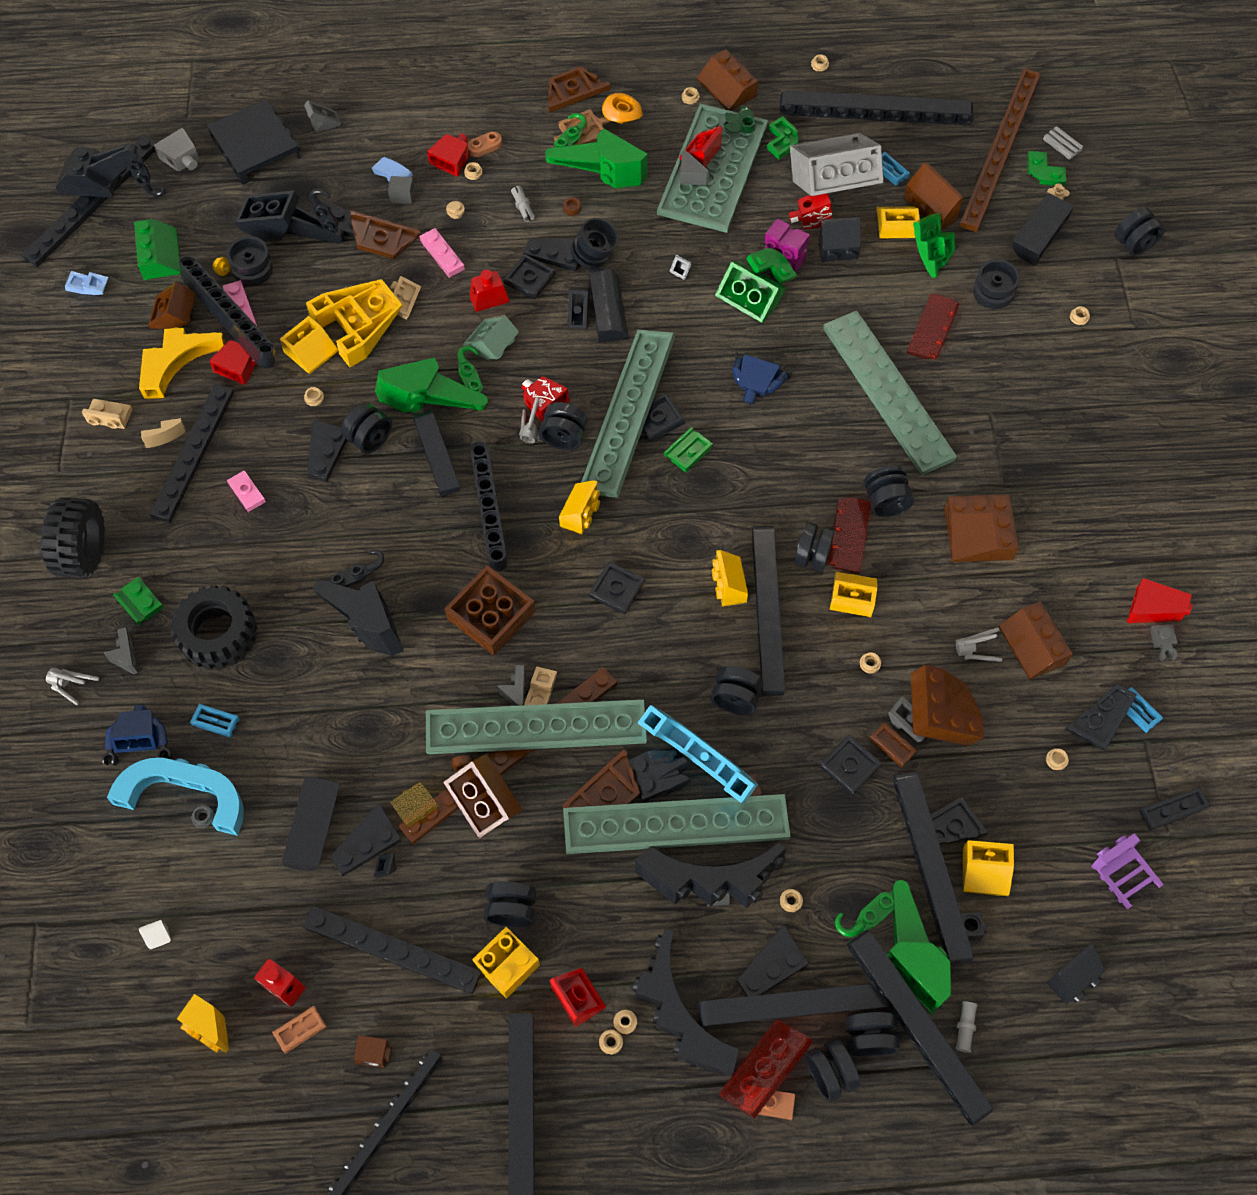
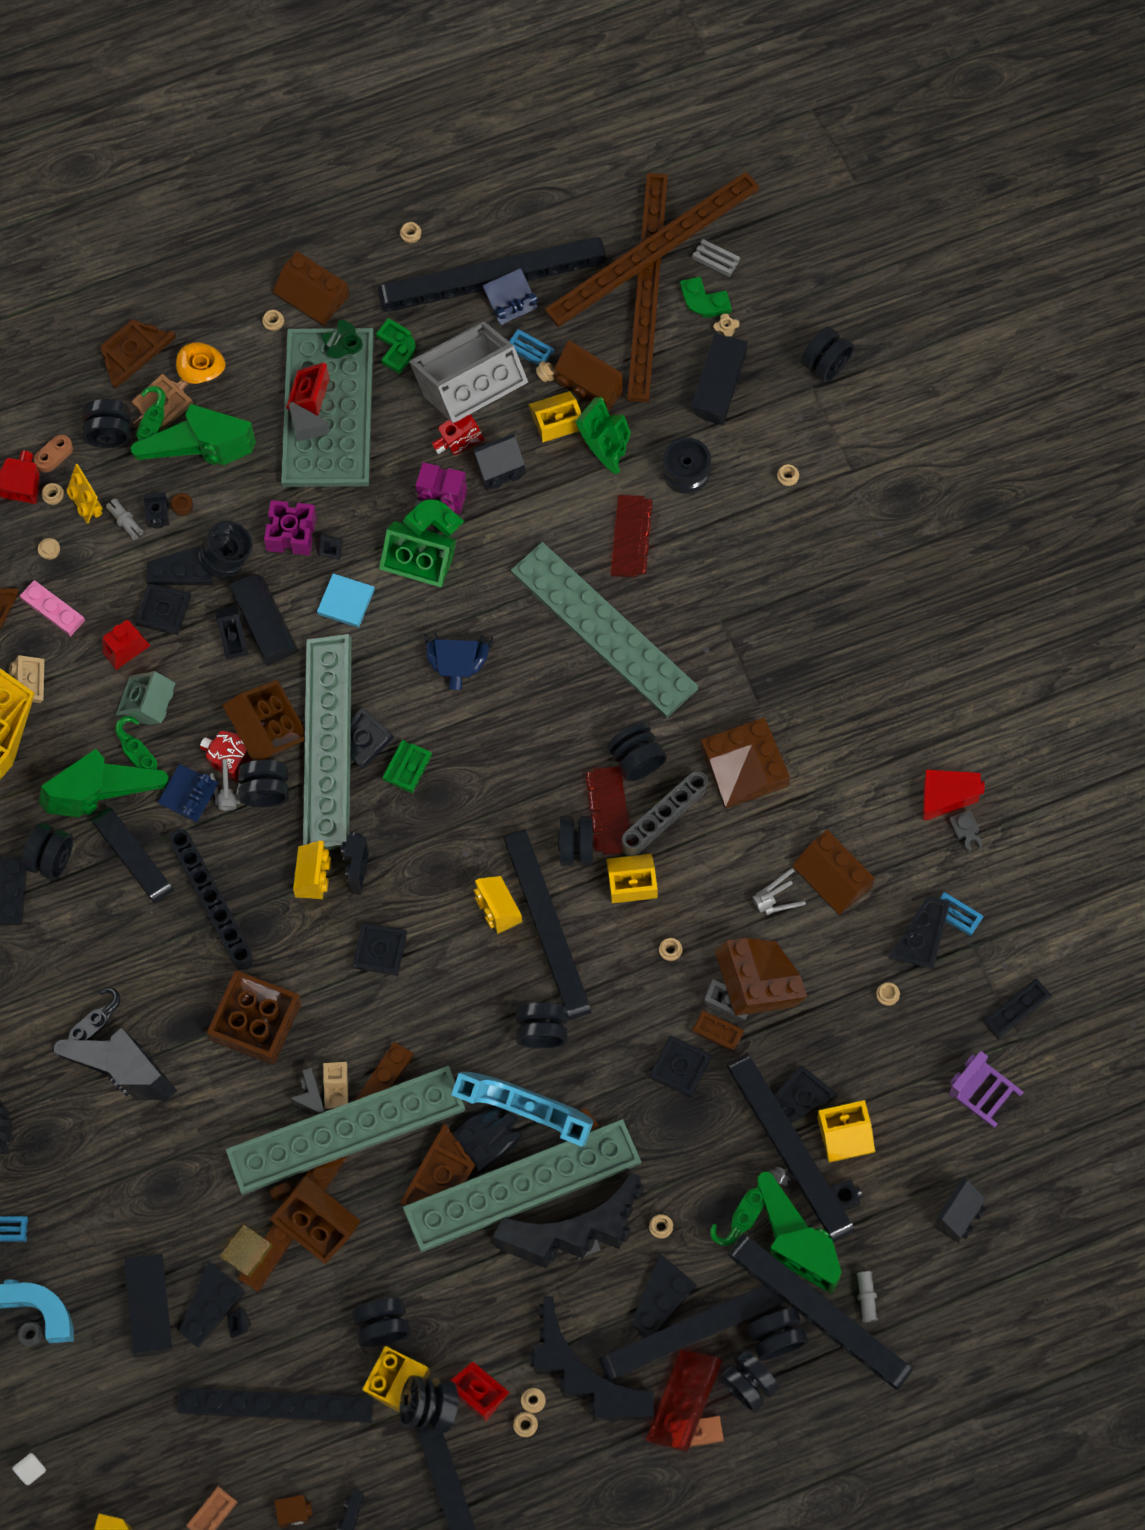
camera: 15 degrees left, 5 degrees up
red torso [254,959,306,1008] -> none
none -> yellow hinge [67,464,103,524]
none -> black wheel [82,399,130,448]
none -> black brick [144,493,170,529]
none -> dark blue hinge [158,764,219,822]
none -> reddish brown slope [223,679,305,761]
none -> magenta brick [264,500,317,556]
none -> medium azure tile [317,574,375,628]
none -> black plate [341,832,370,895]
none -> black wheel [399,1375,458,1433]
none -> dark blue hinge [483,268,538,325]
none -> tan plate [536,361,555,382]
none -> reddish brown plate [545,172,759,328]
none -> dark grey beam [621,771,708,856]
none -> dark grey plate [769,1166,792,1186]

